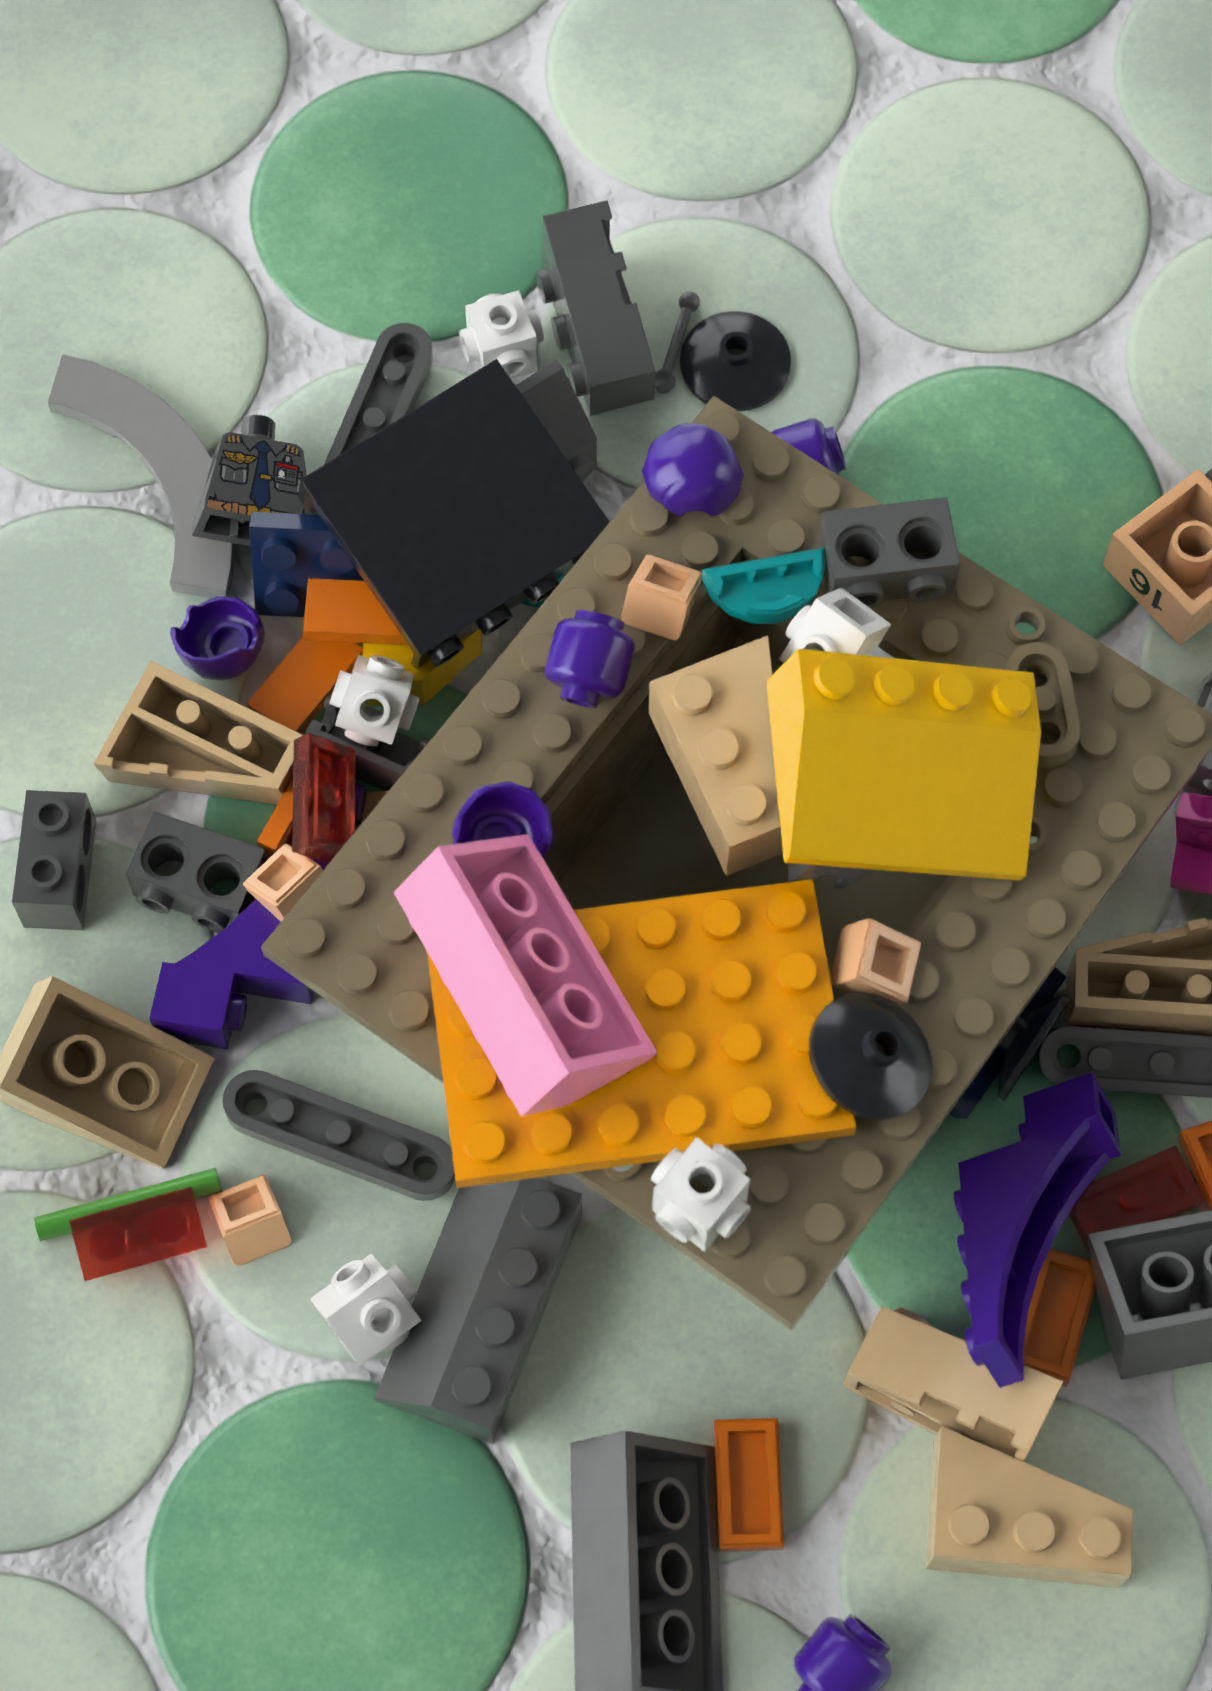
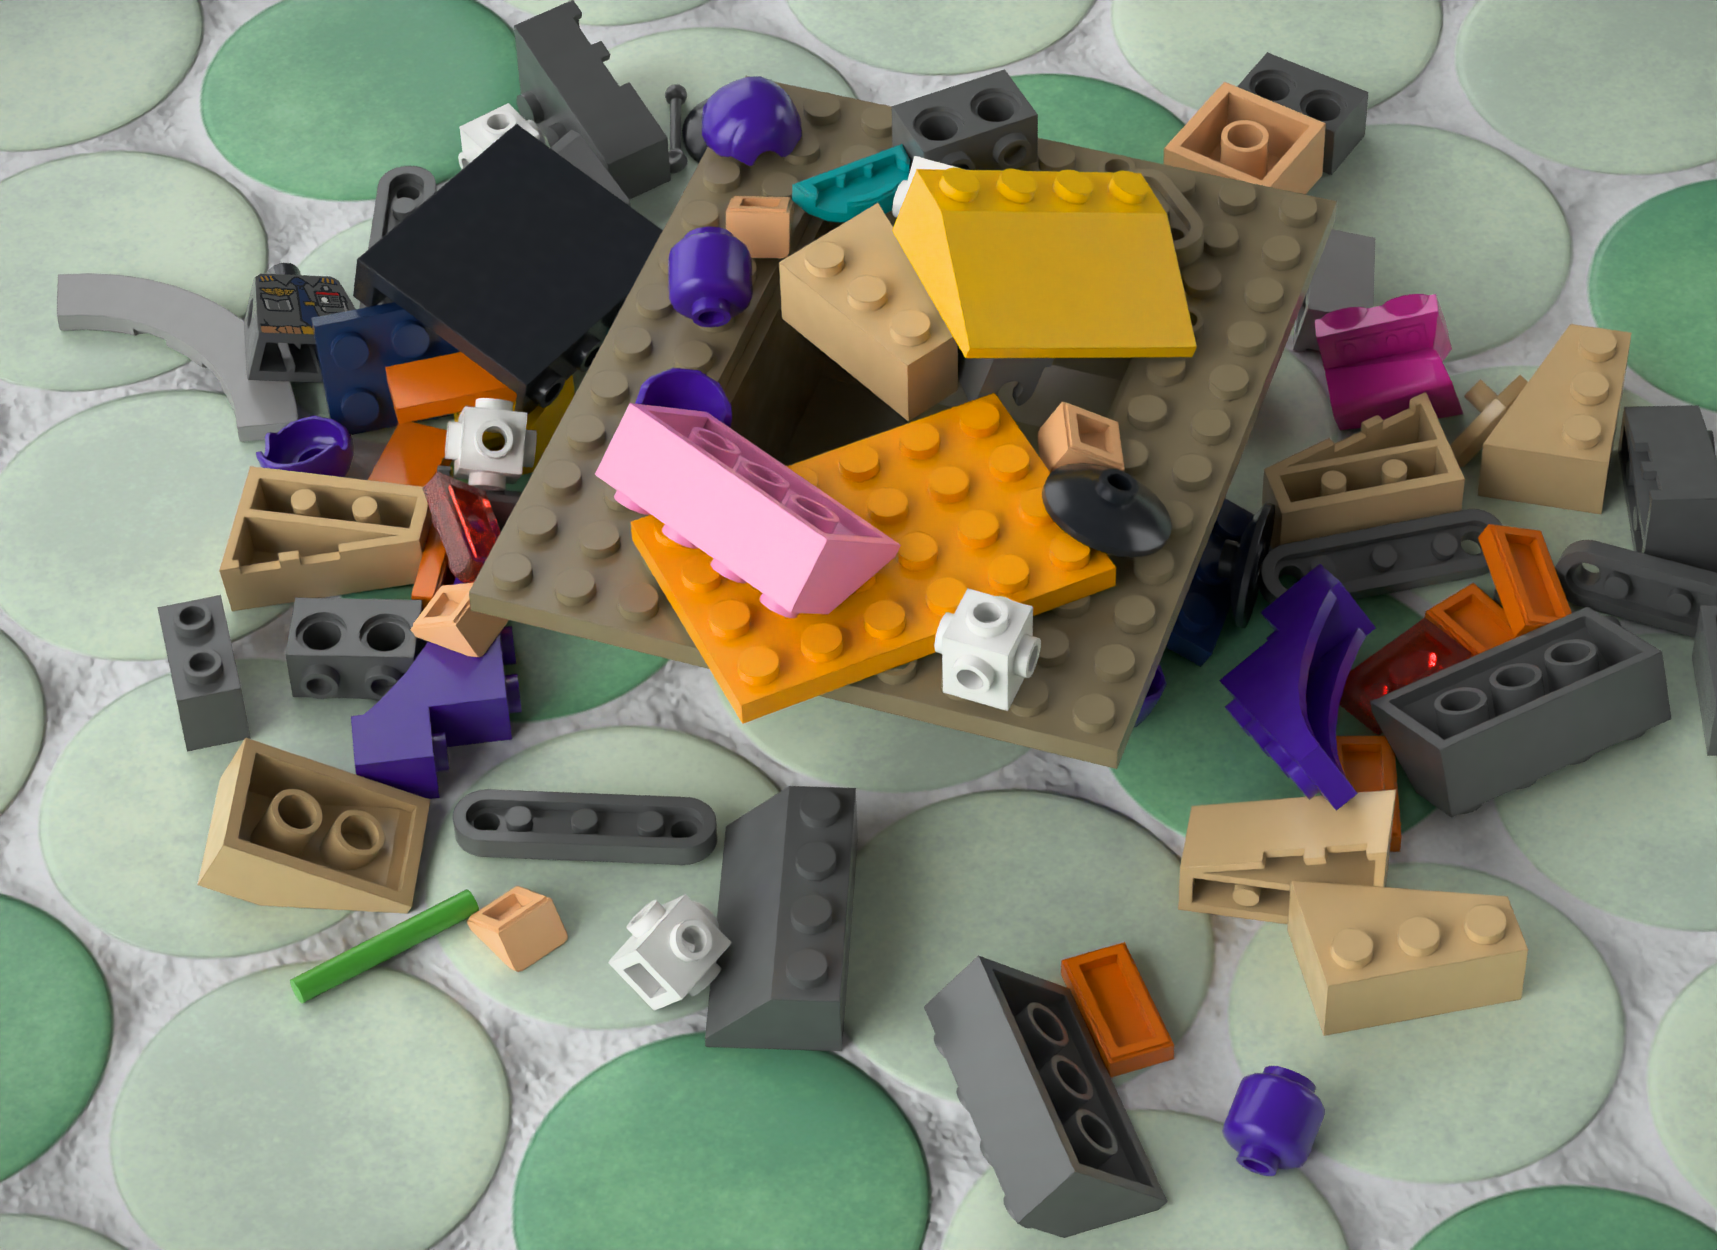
camera: 15 degrees left, 20 degrees down
clear red plate [69,1187,208,1281] -> none

